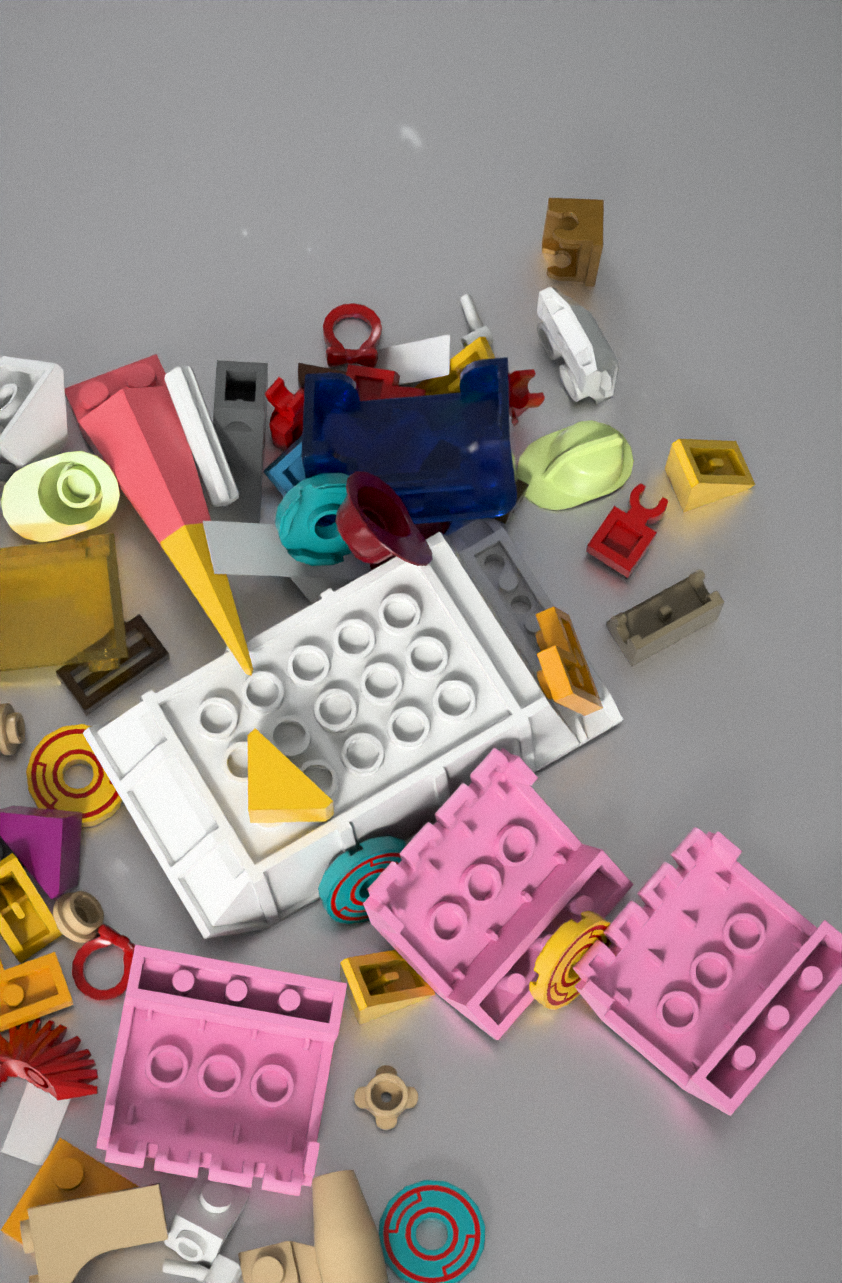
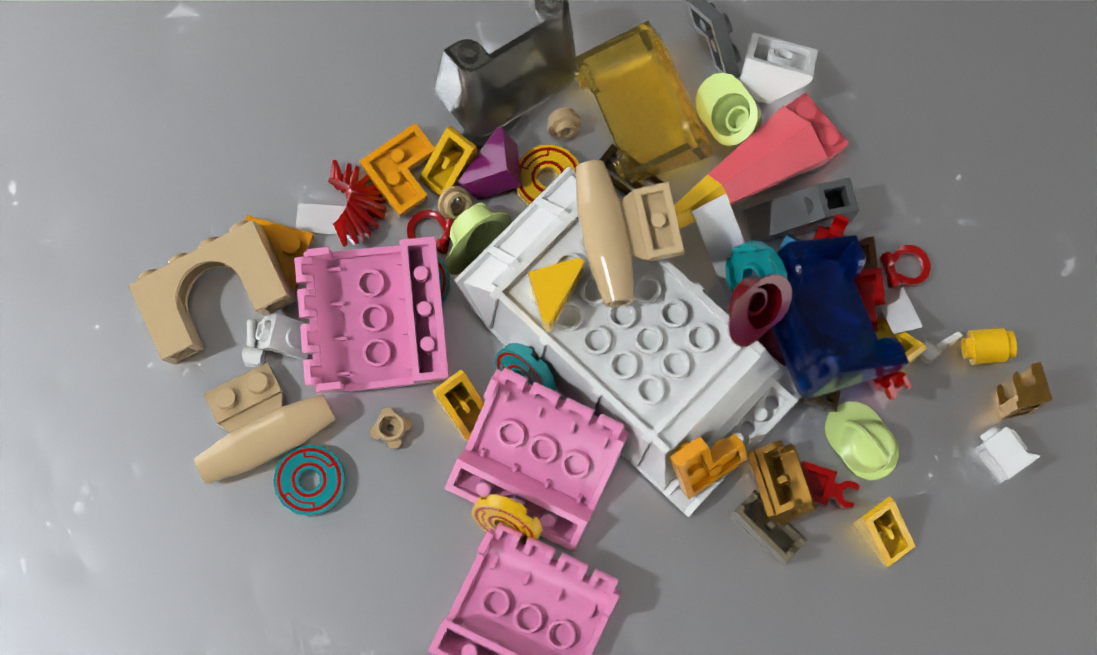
camera: 80 degrees right, 5 degrees up
white axle [165,366,239,507] -> none
white slope [536,286,619,405] -> none
none -> yellowish green piece [445,203,512,275]
none -> tan plate [576,160,684,308]
none -> pearl gold hinge [747,440,817,525]
none -> yellow brick [961,327,1017,365]
none -> white window [975,425,1041,483]

